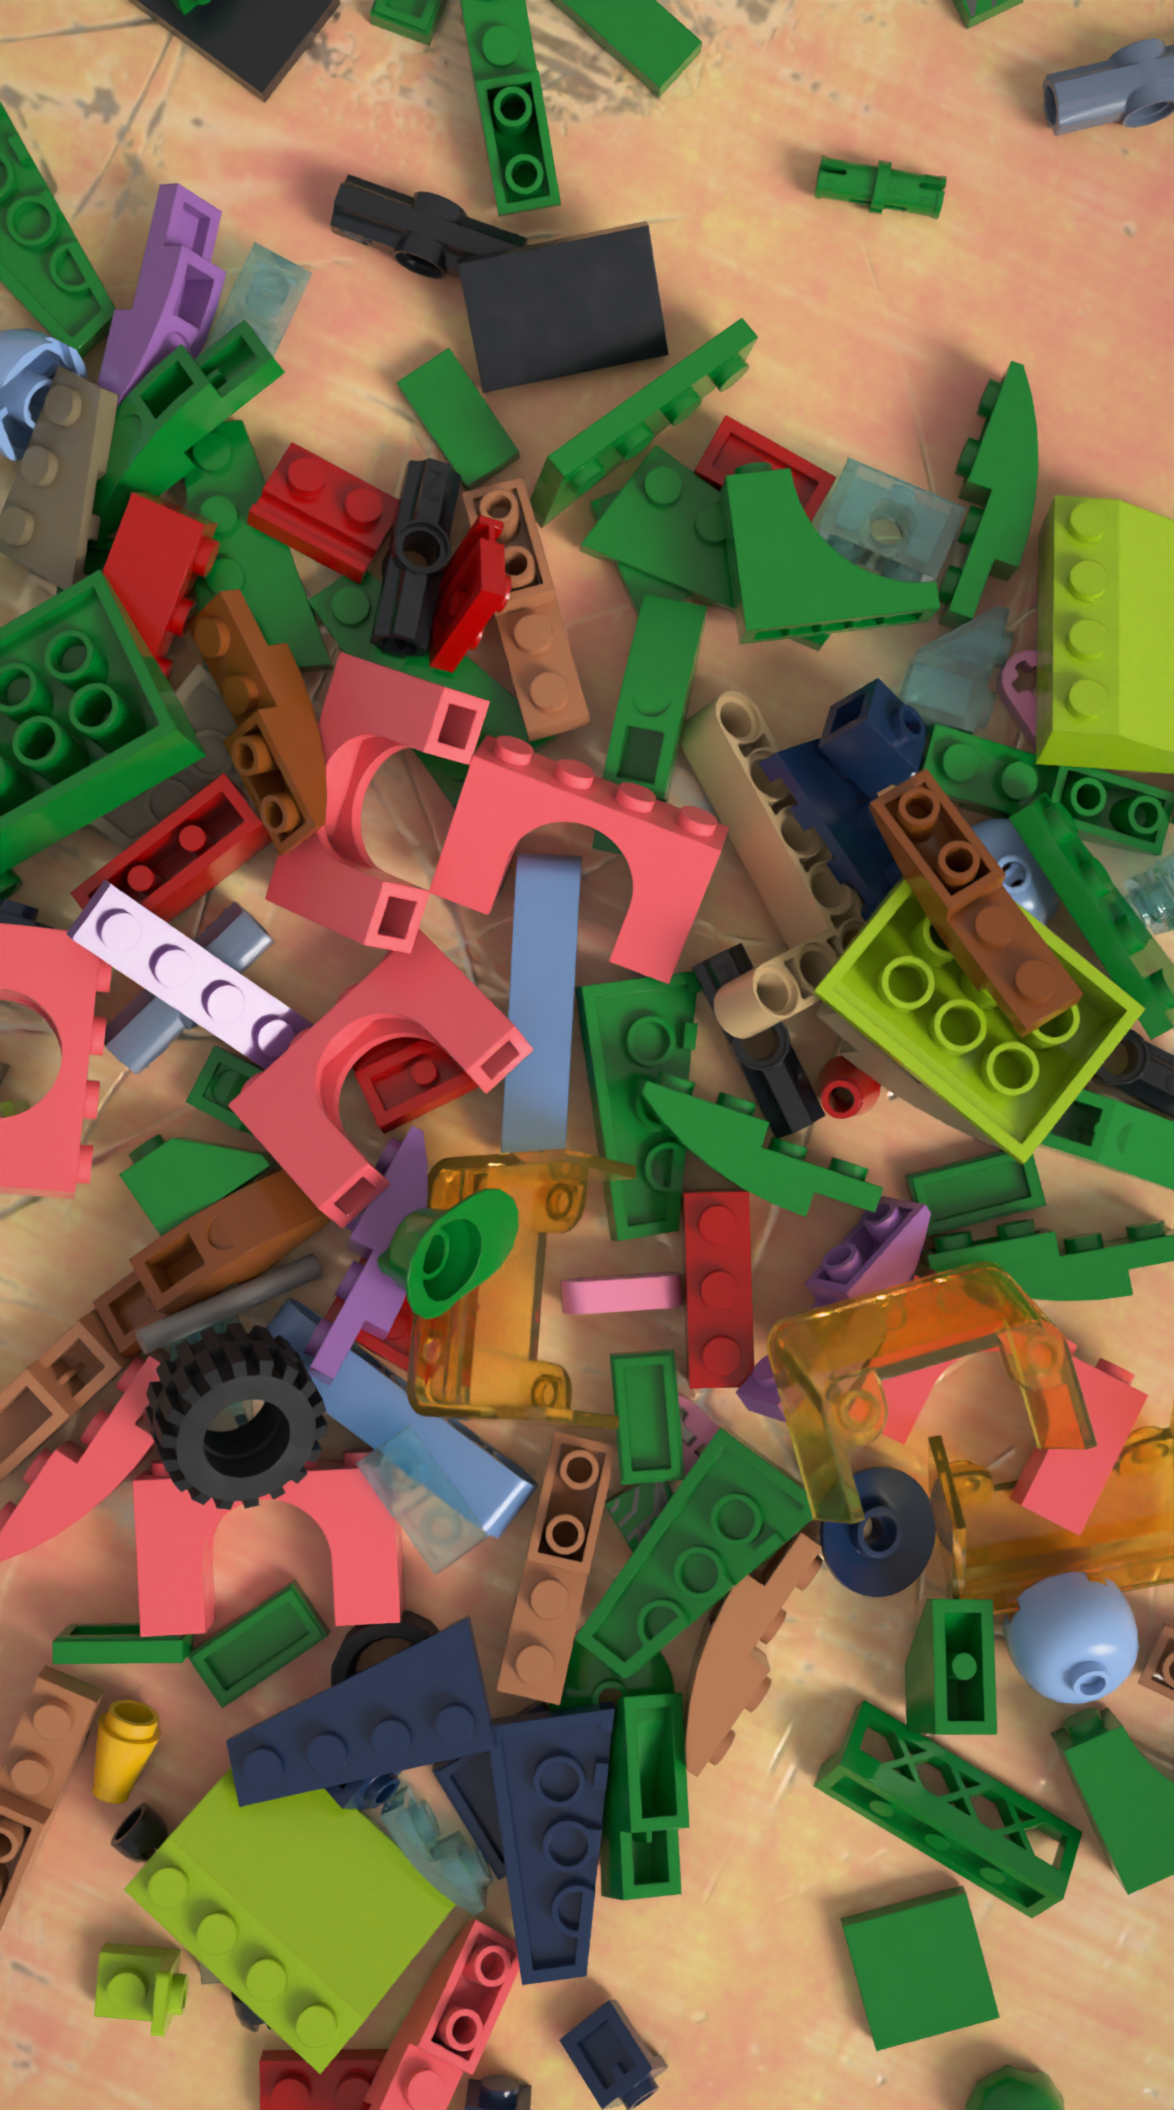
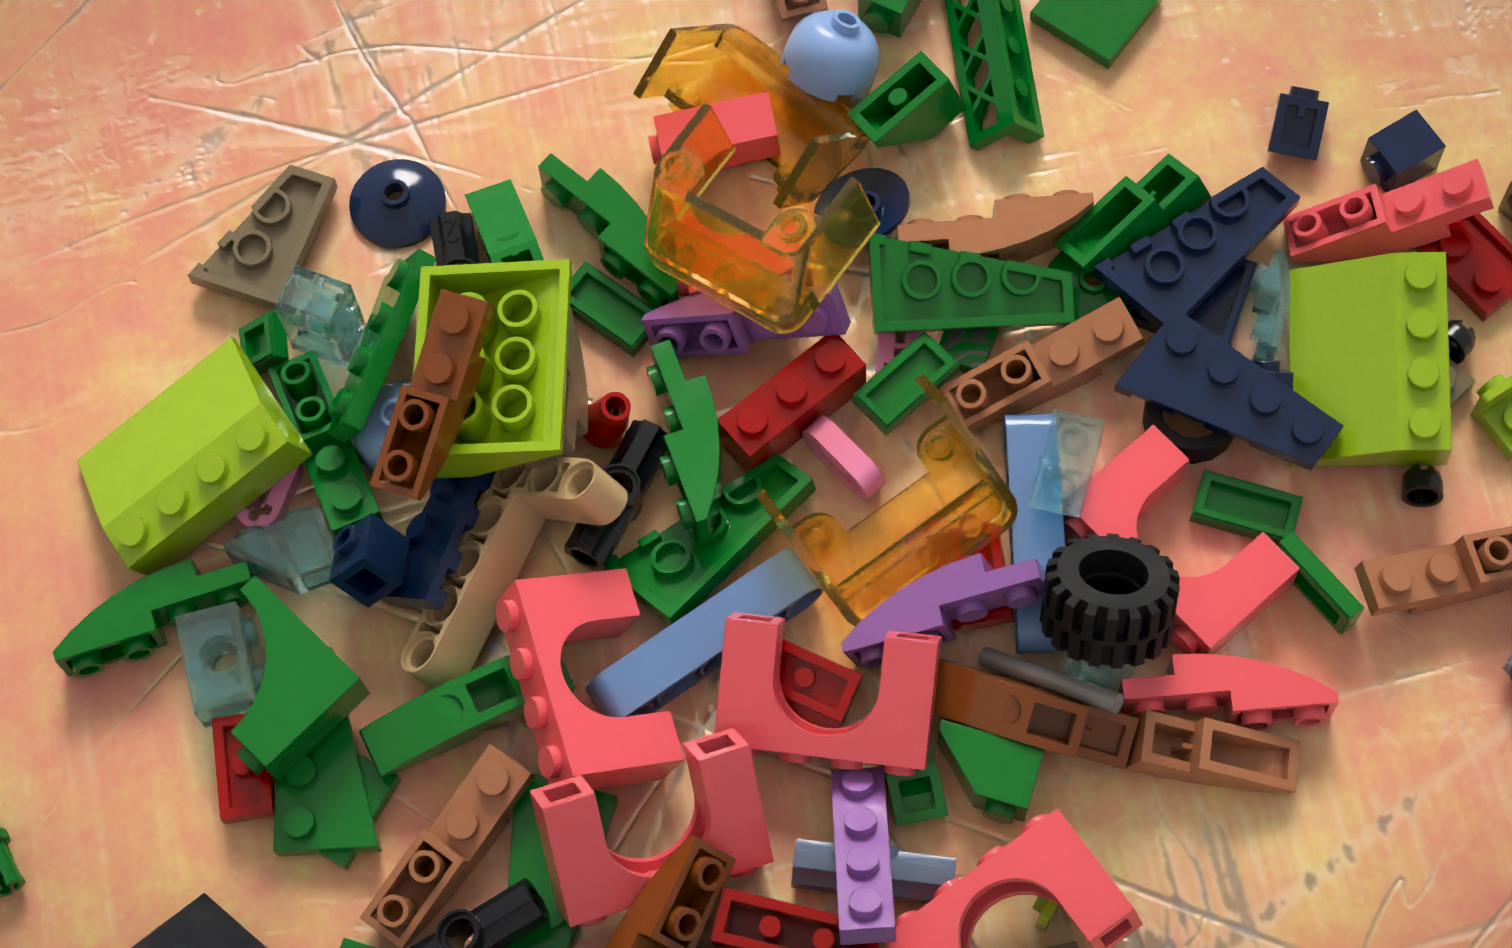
camera: 125 degrees left, 20 degrees down
yellow cone [91,1699,161,1804] -> none
green piece [377,1188,519,1319] -> none
red plate [429,515,512,673] -> none
green wing [530,318,758,528] -> none

